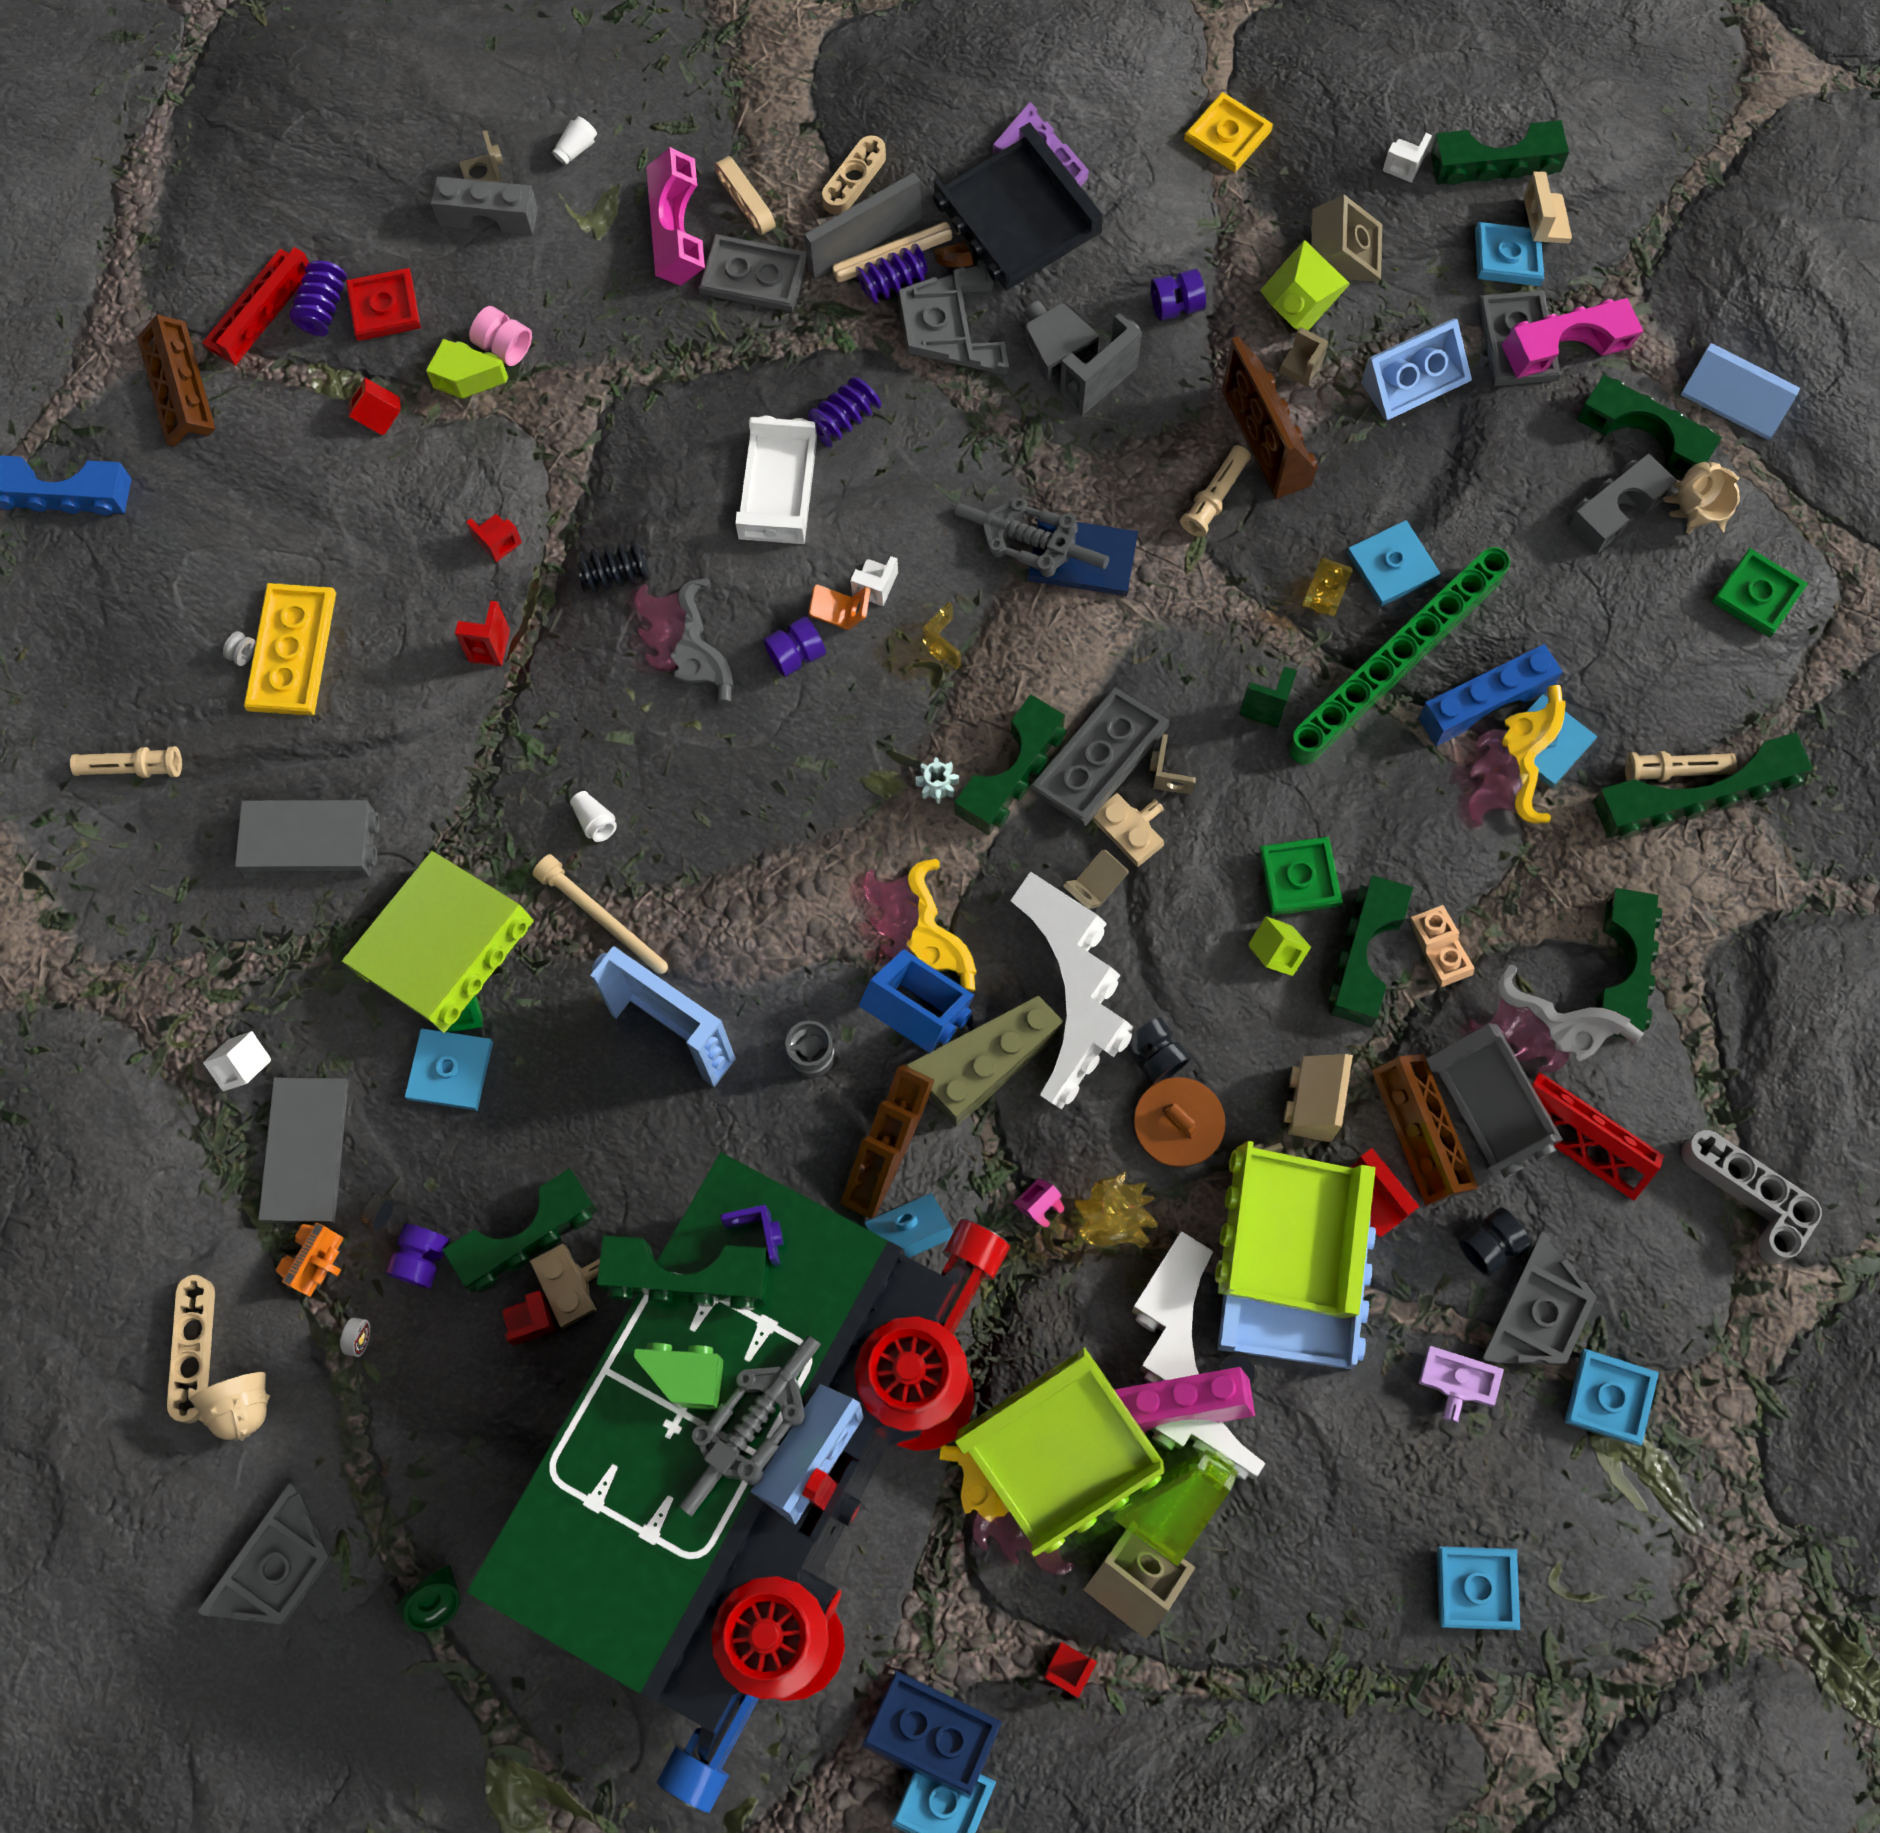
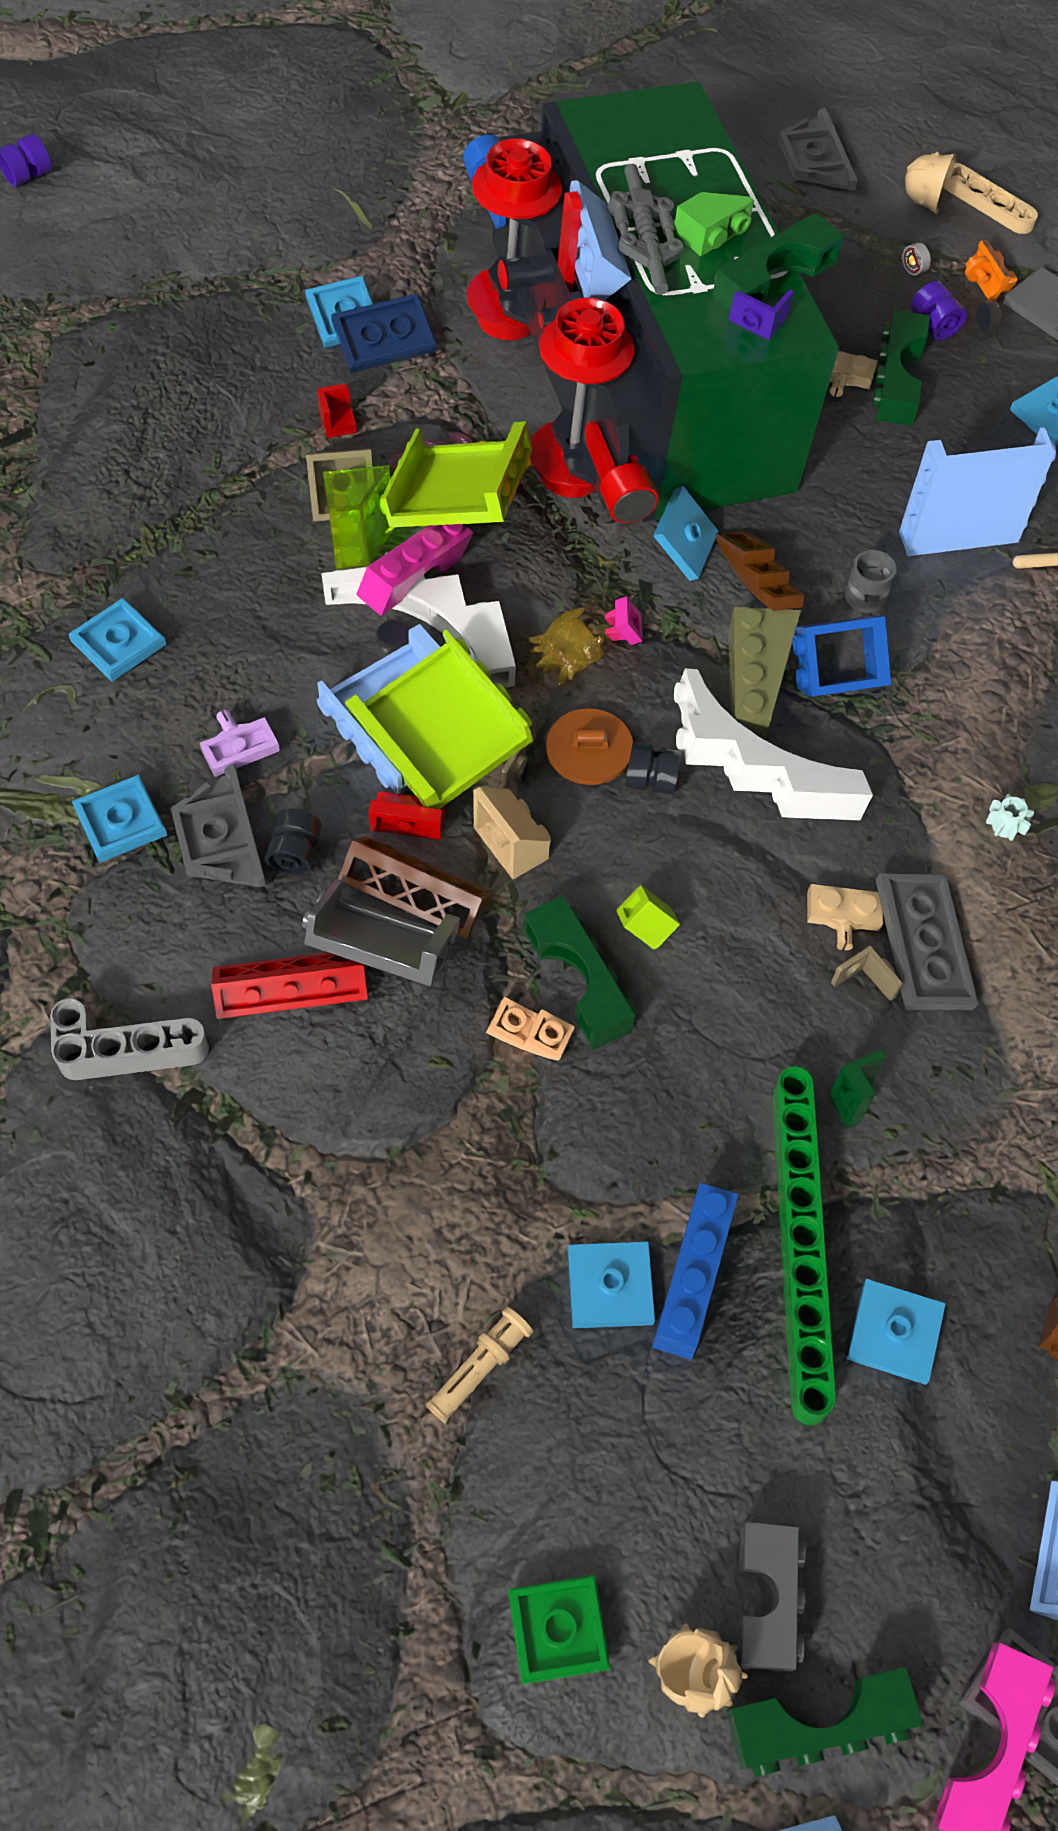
camera: 130 degrees right, 10 degrees down
red panel [502,1291,556,1346] -> none
piece [863,859,976,992] -> none
dark green arch [954,694,1067,836] -> none
dark tan bracket [1063,850,1128,909] -> none
green plate [1259,836,1343,916] -> none
clear yellow bracket [1302,558,1352,617] -> none
piece [1469,685,1566,826] -> none
piece [1470,965,1644,1073] -> none
dark green arch [1592,732,1814,839] -> none
dark green arch [1595,888,1662,1038] -> none

